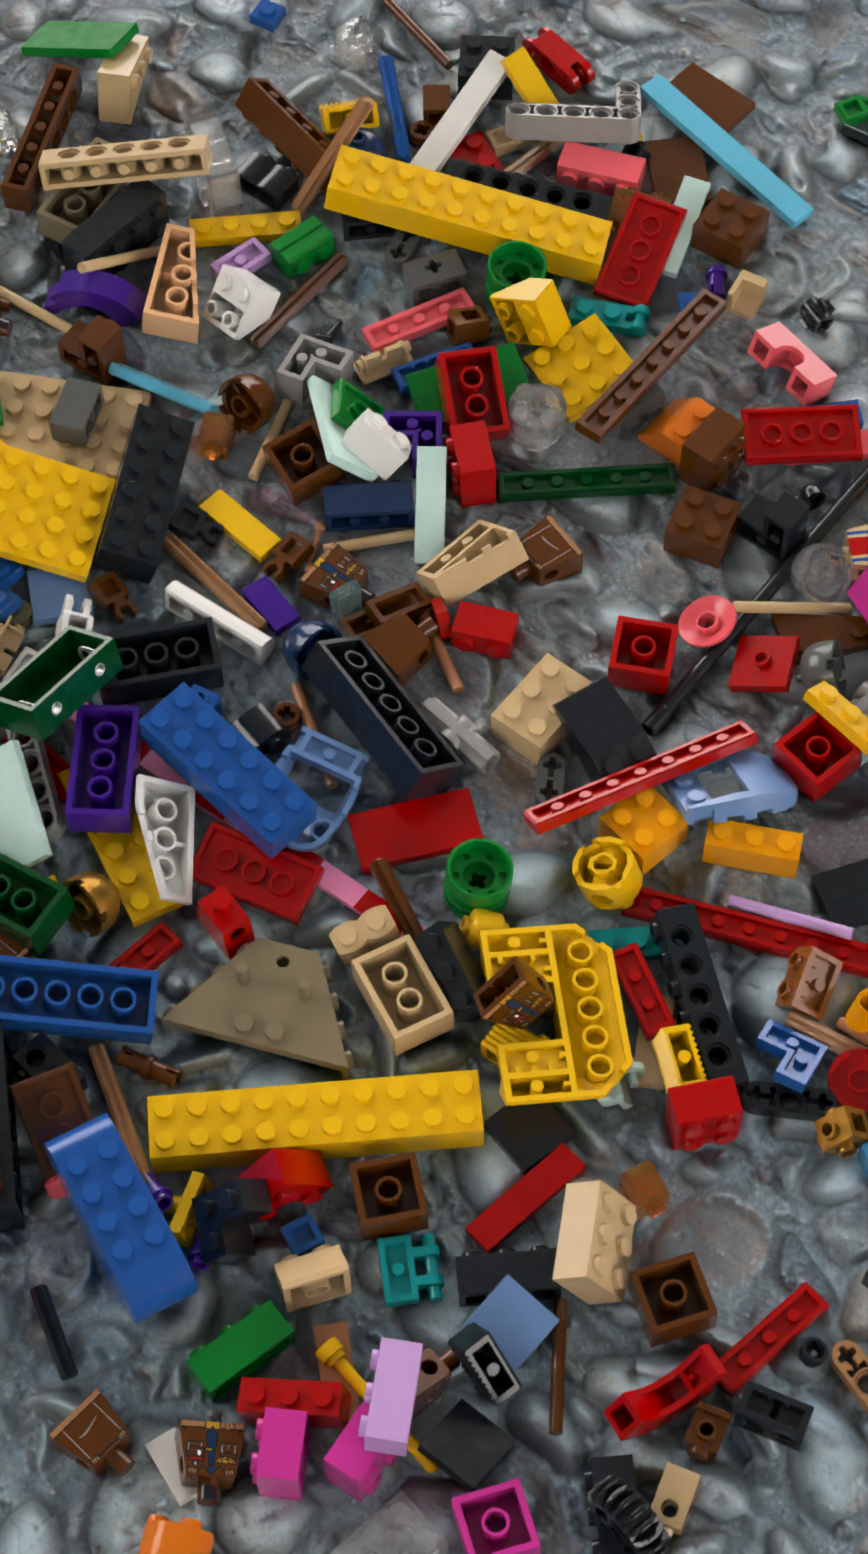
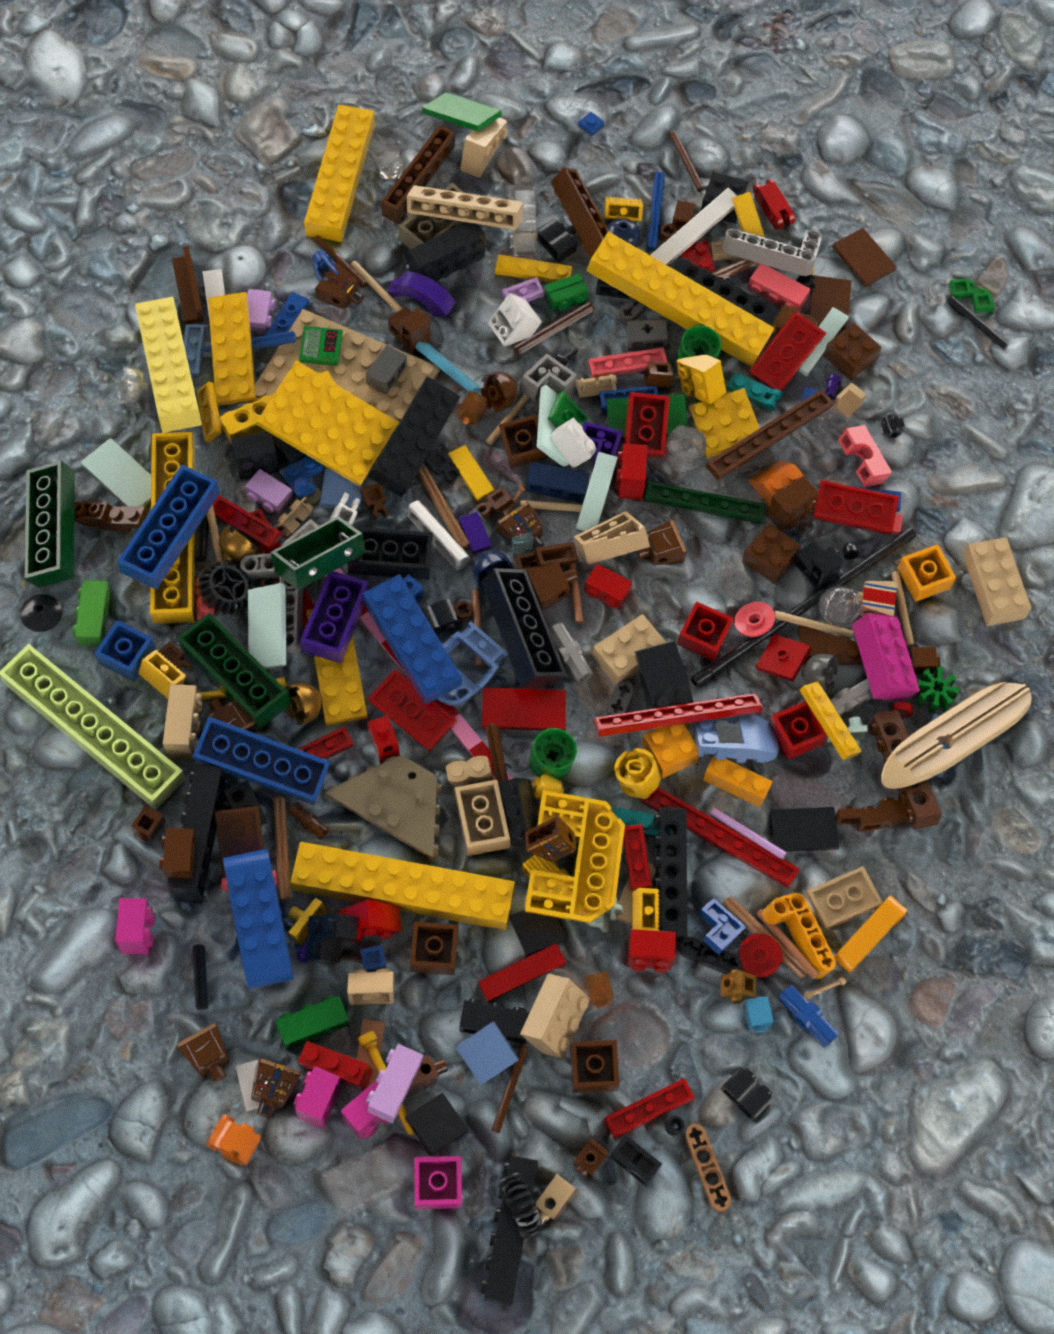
camera: 10 degrees right, 5 degrees up
tan bar [77,245,160,274] -> none
white wedge [135,774,195,905] -> none
light nougat wedge [142,223,199,344] -> none
dark purple pin [144,1172,173,1212] -> none
medium nougat axle [291,96,374,215] -> none
clear cylinder [330,15,378,72] -> none
teal plate [377,1233,445,1308] -> none
red tile [430,597,451,640] -> none
black brick [448,1322,522,1405] -> none
red arch [603,1344,727,1441] -> none
medium azure tile [640,74,814,229] -> none
dark orange bracket [775,946,844,1022] -> none

